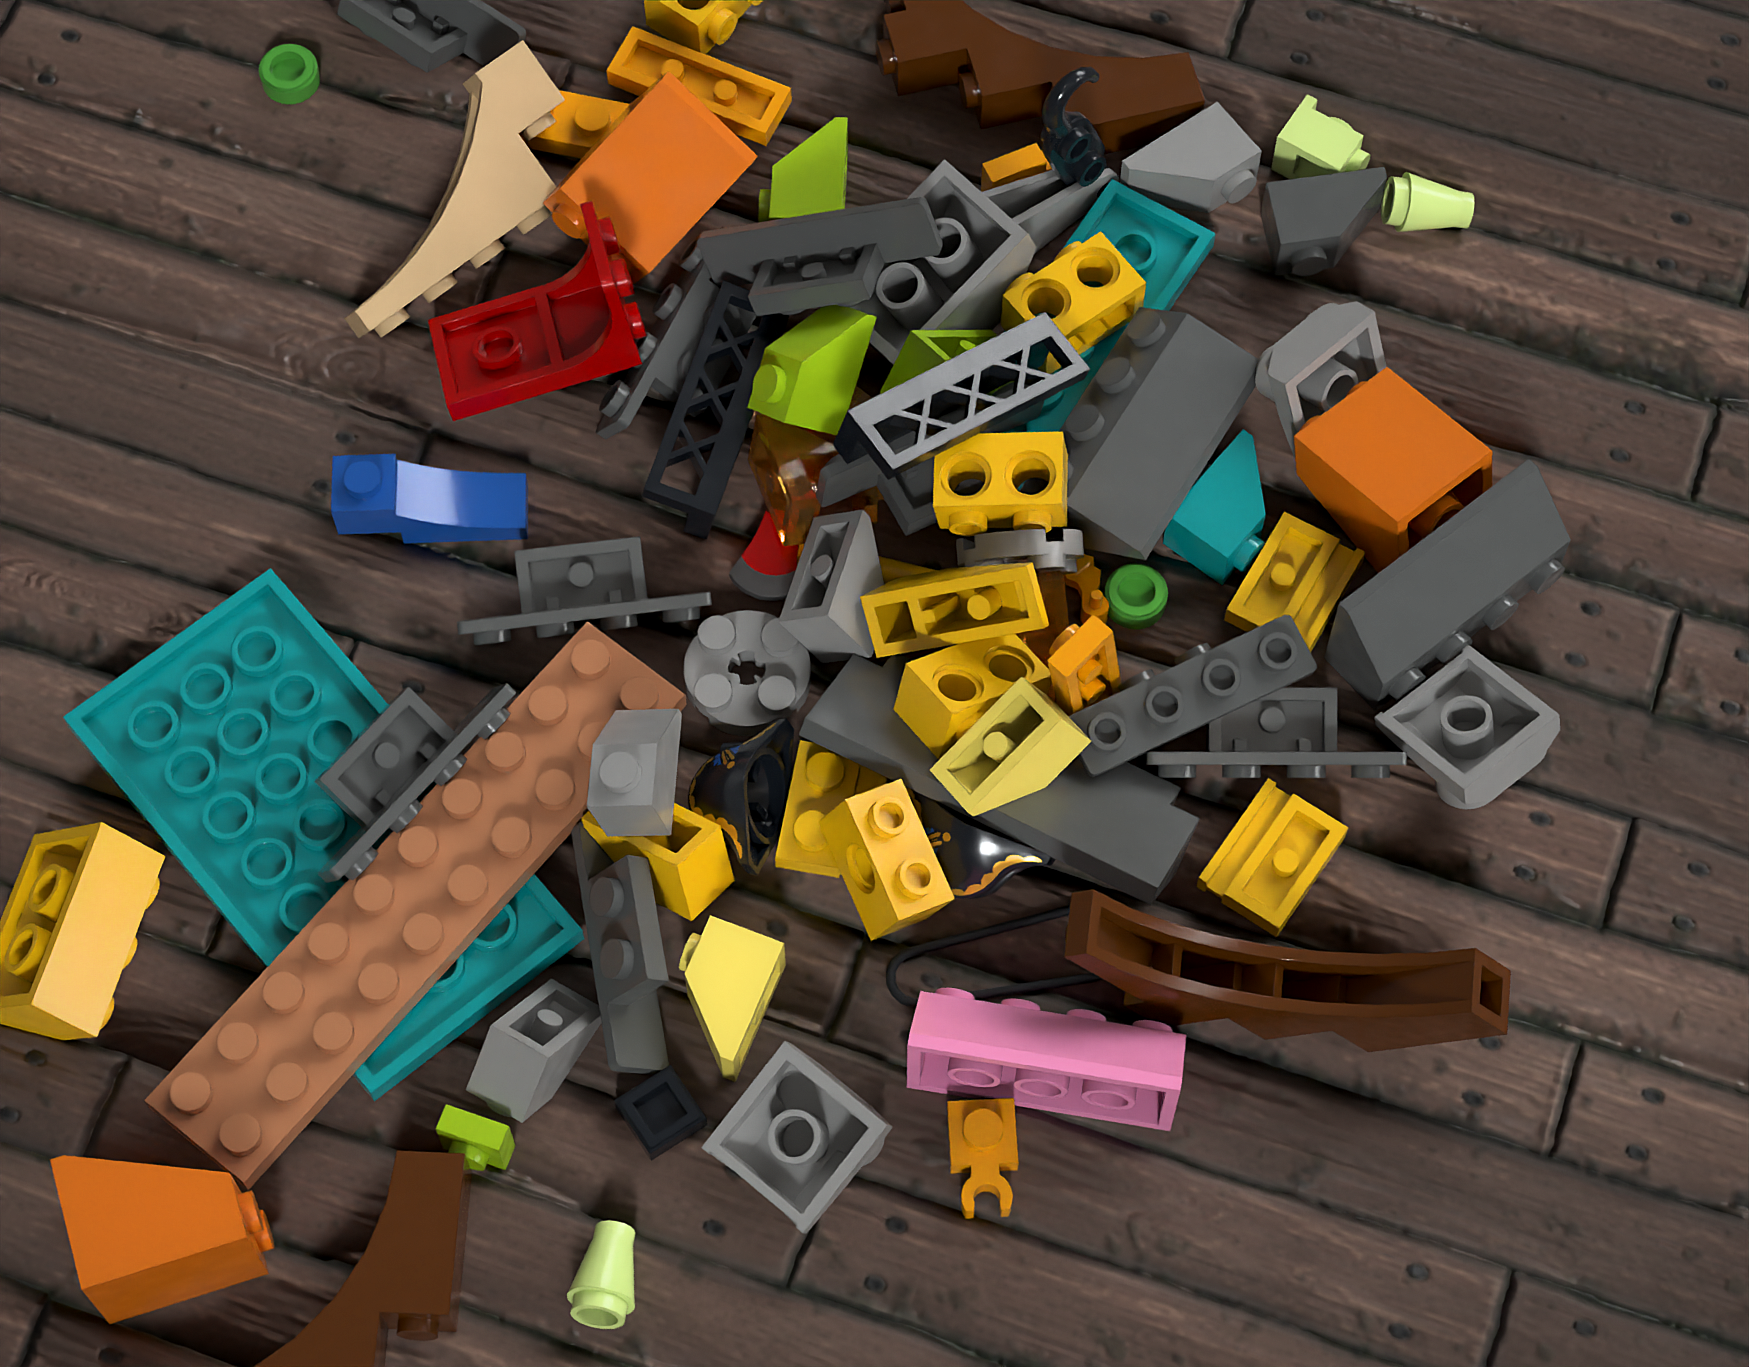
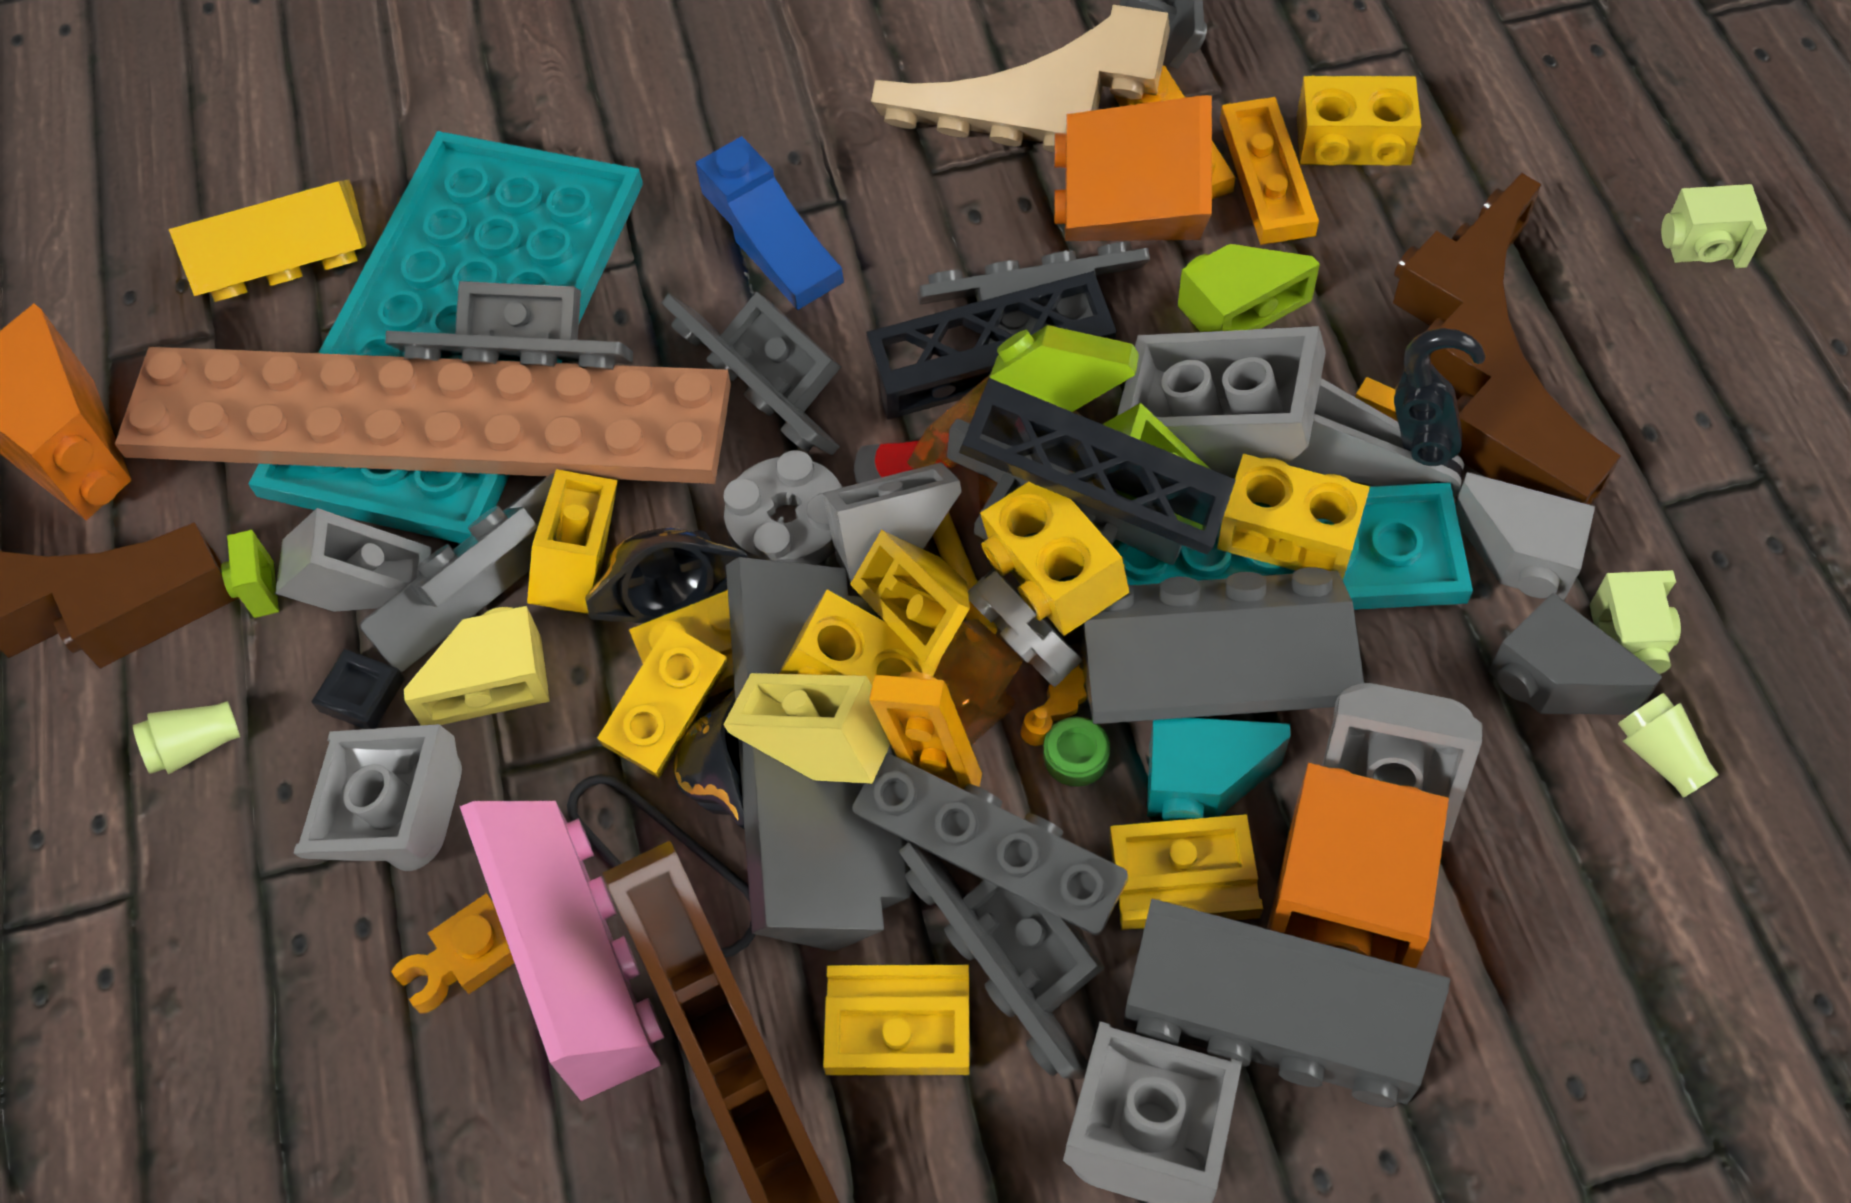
camera: 60 degrees right, 5 degrees down
red bracket [428,200,647,421] -> none
light grey slope [587,709,682,836] -> none
dark grey bracket [697,197,943,316] -> none

